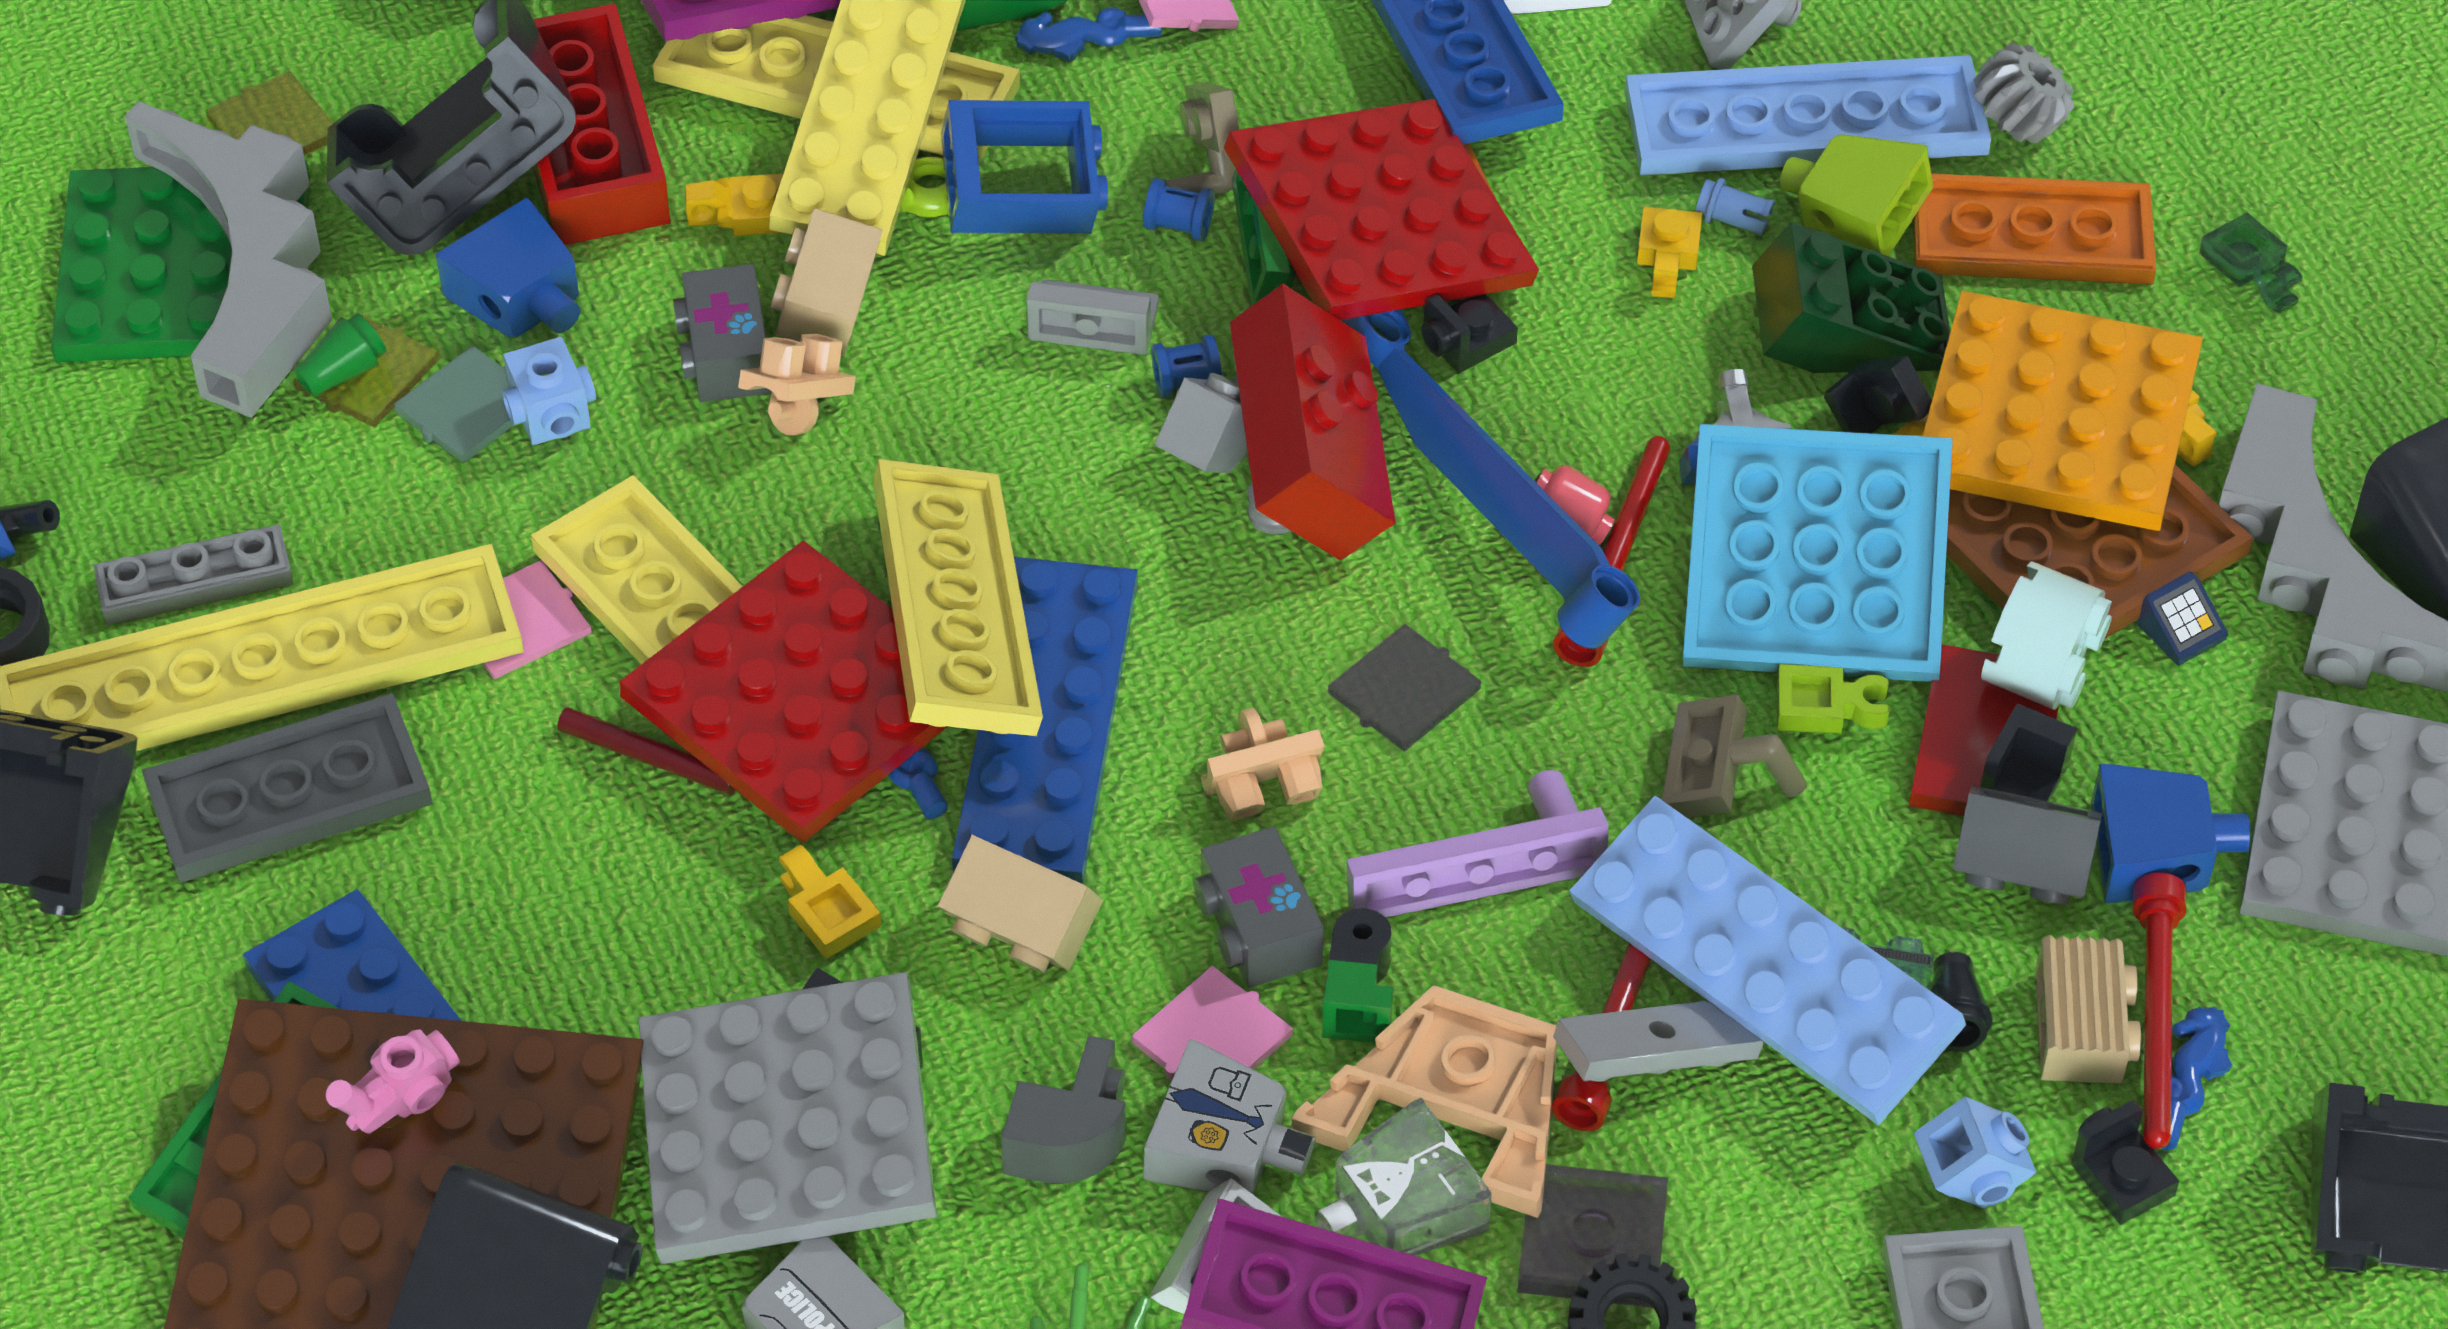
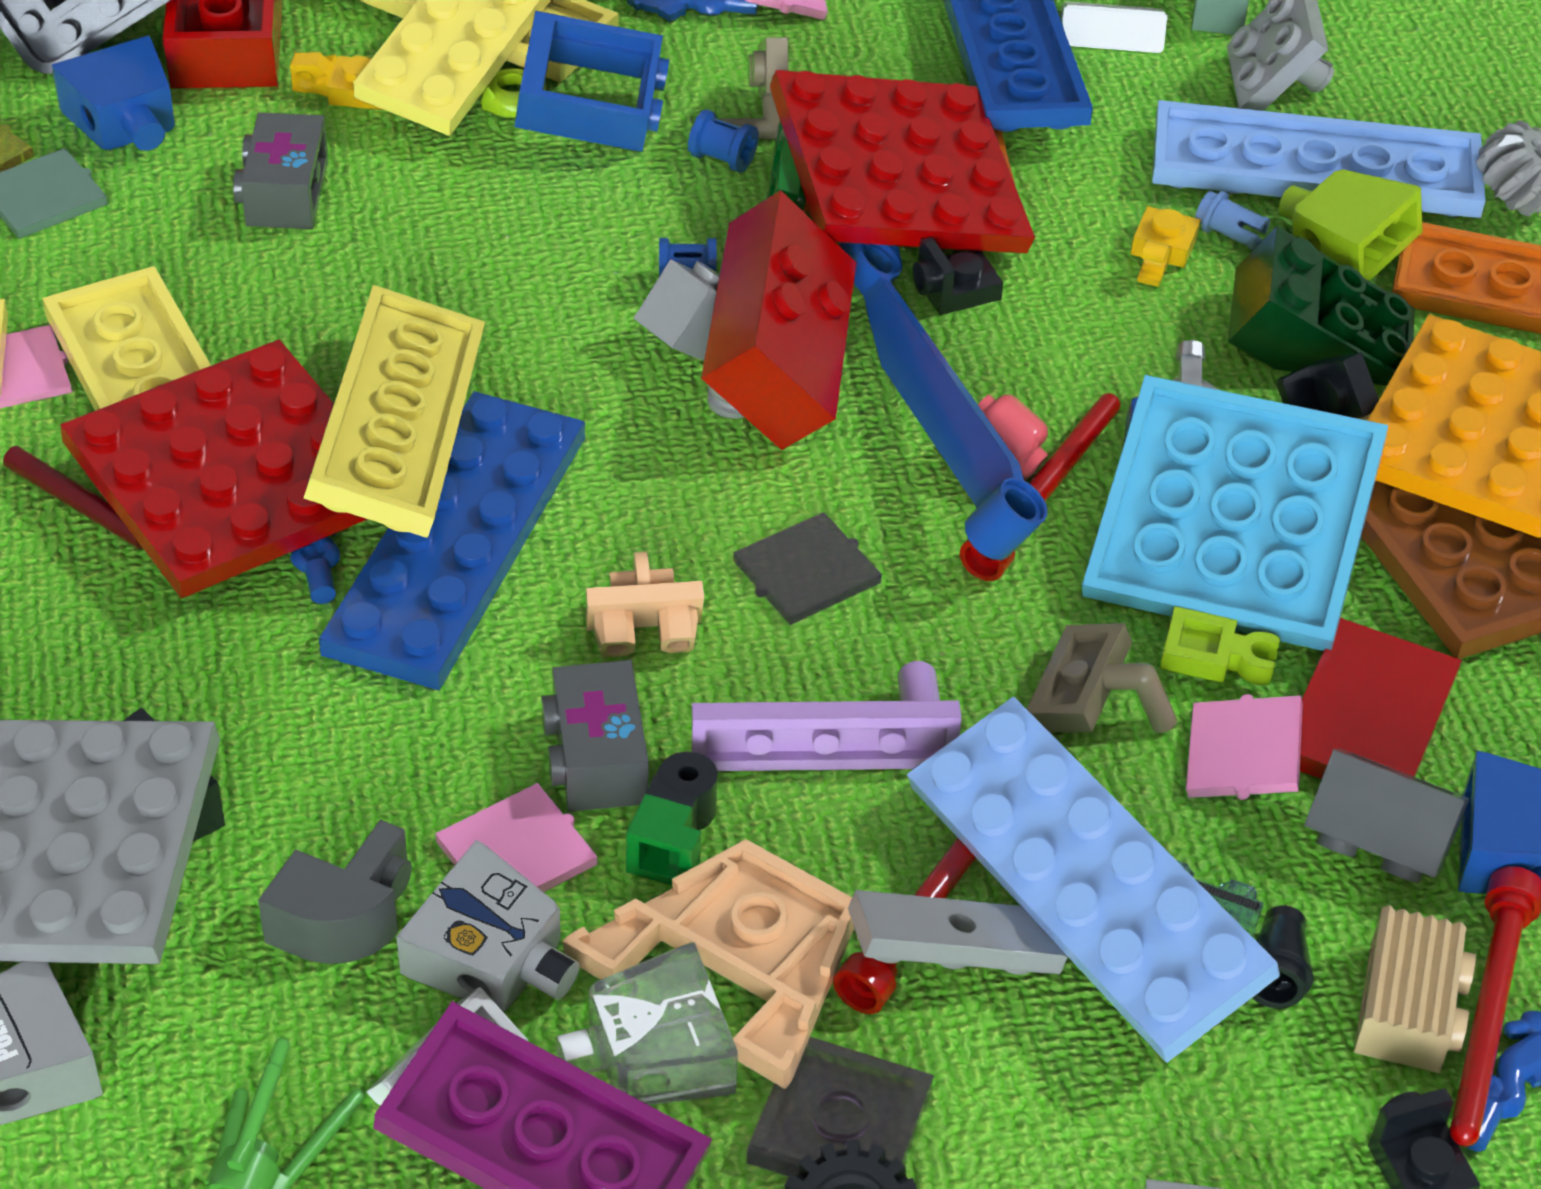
camera: 10 degrees right, 5 degrees down
light blue brick [502,336,596,446] -> none
light nougat hips [738,334,856,436] -> none
tan brick [770,208,883,356] -> none
yellow plate [779,845,881,959] -> none
tan brick [937,835,1103,973] -> none
light grey panel [1027,280,1159,355] -> none
light blue brick [1914,1096,2037,1209] -> none
black panel [1980,703,2077,801] -> none
light aqua brick [1981,561,2112,710] -> none
none -> bright pink piece [1186,694,1303,800]

